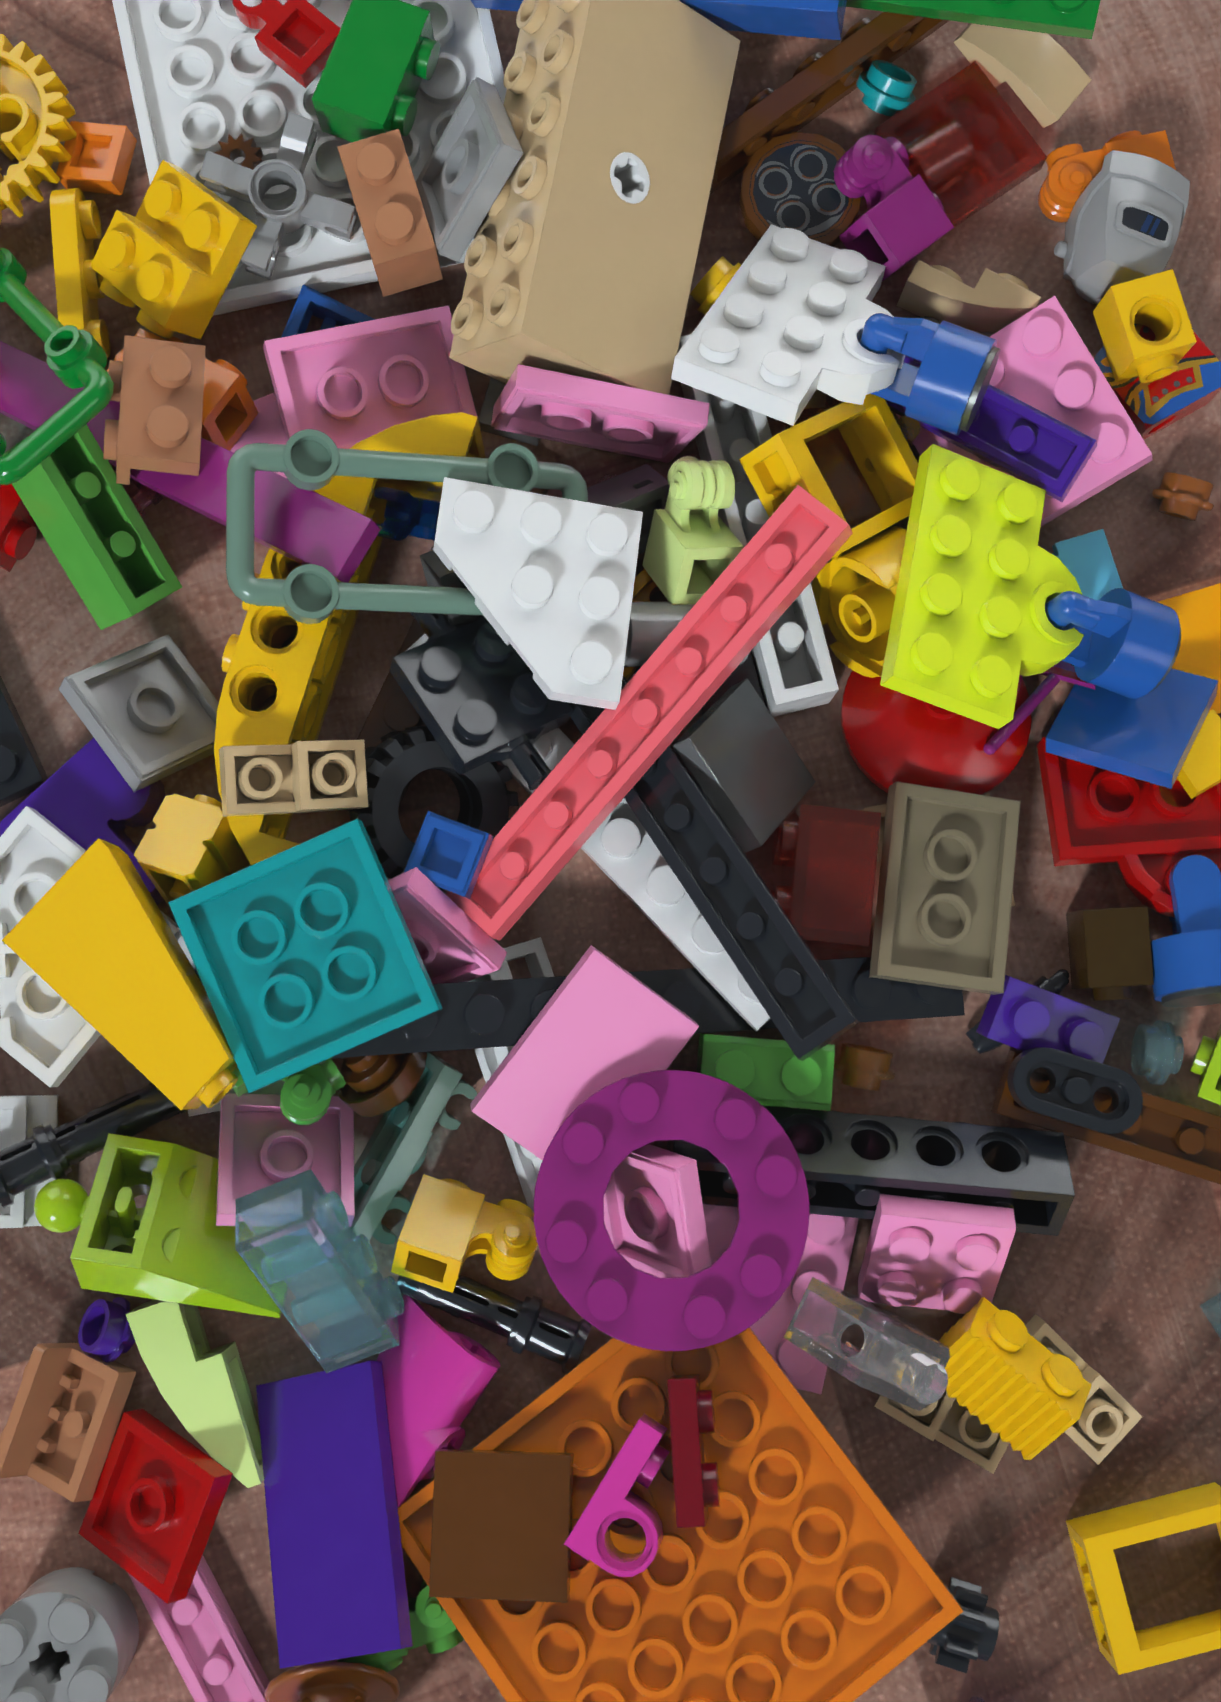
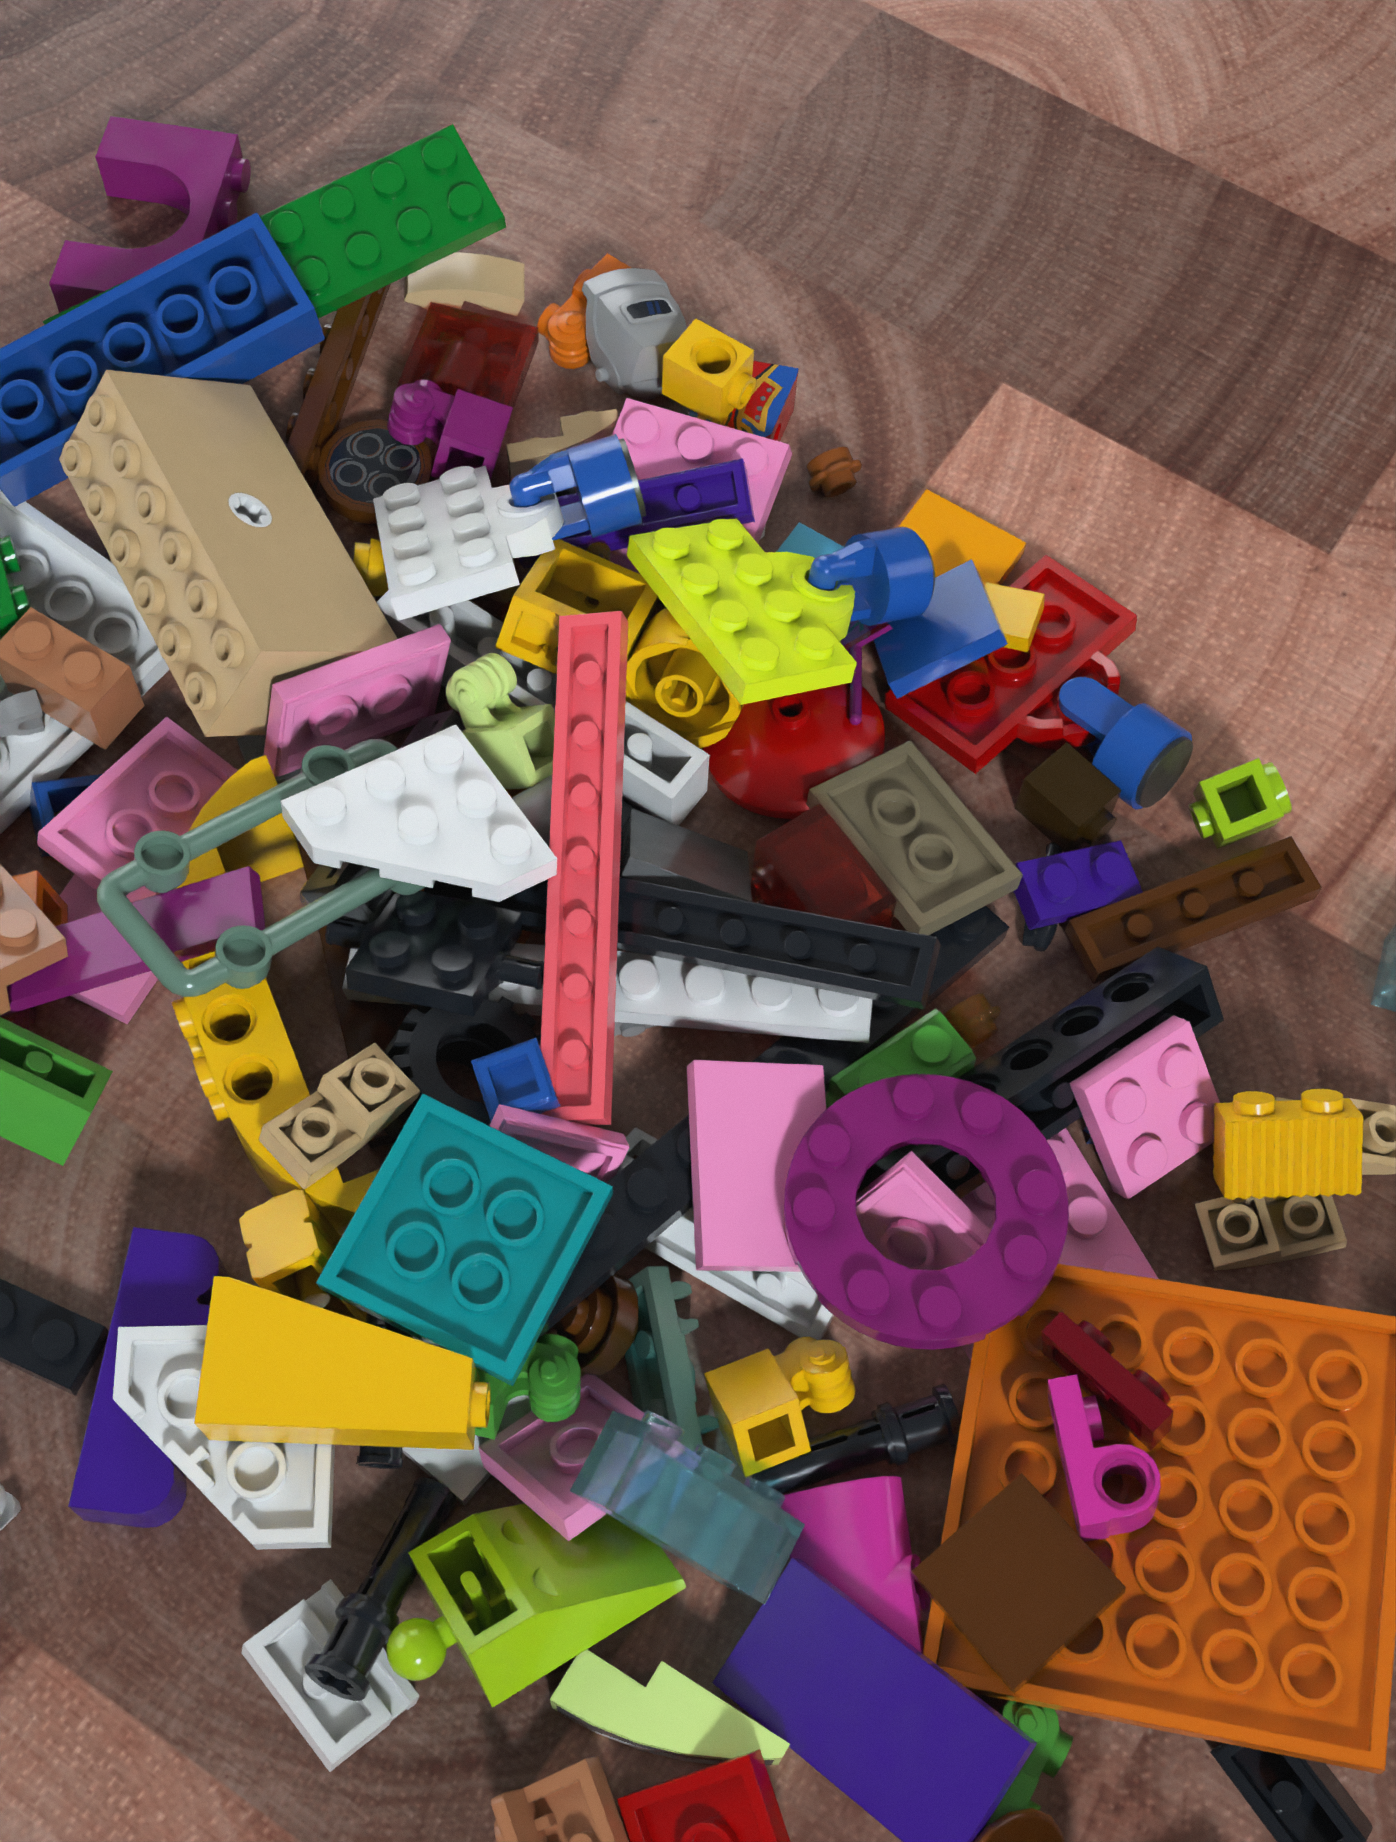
camera: 40 degrees left, 20 degrees down
light grey tile [59,634,219,792] -> none
dark purple plate [78,1297,135,1363] -> none
plate [374,487,440,541] -> none
light grey tile [416,77,523,262] -> none
clear torso [784,1277,950,1411] -> none
teal plate [856,60,917,116] -> none
black plate [1007,1047,1143,1134] -> none
clear light blue plate [1131,1020,1184,1085] -> none

